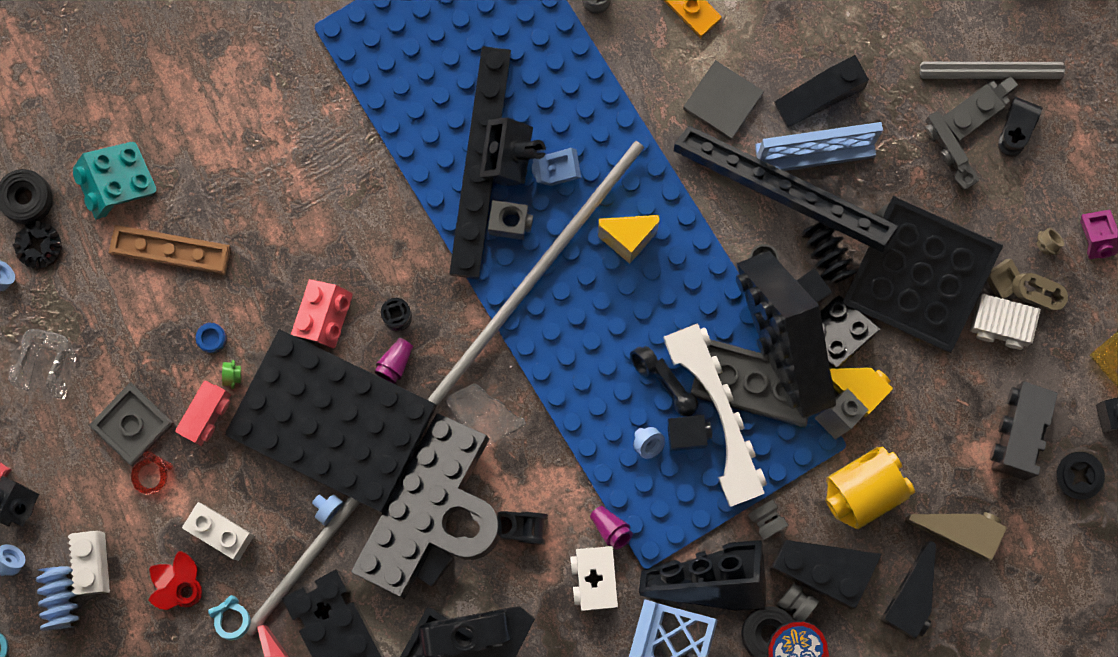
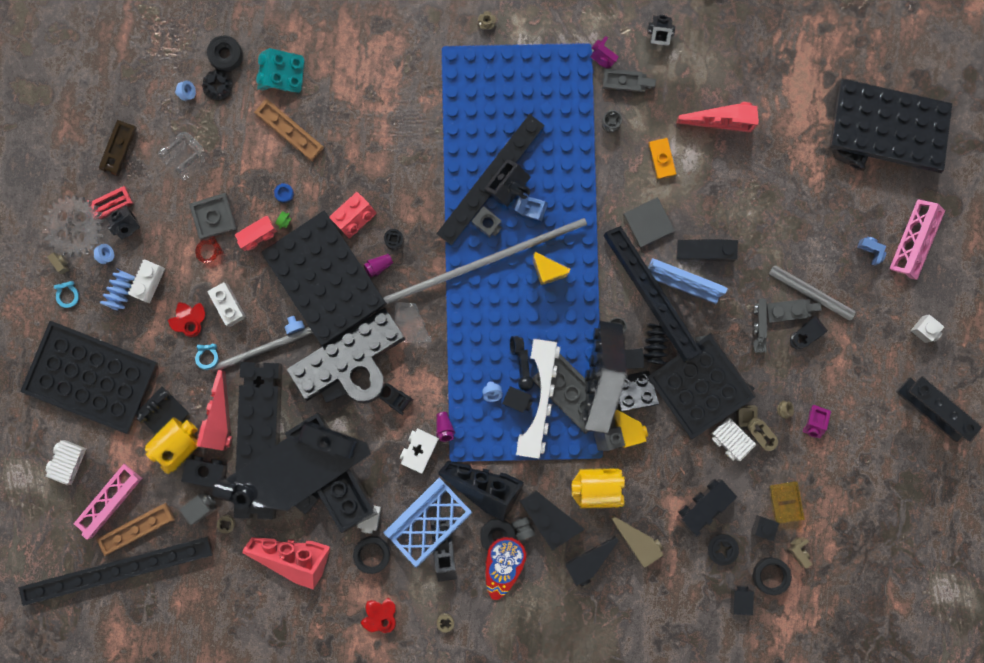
camera: 25 degrees right, 5 degrees up
dark grey wheel [747,499,789,540] -> none

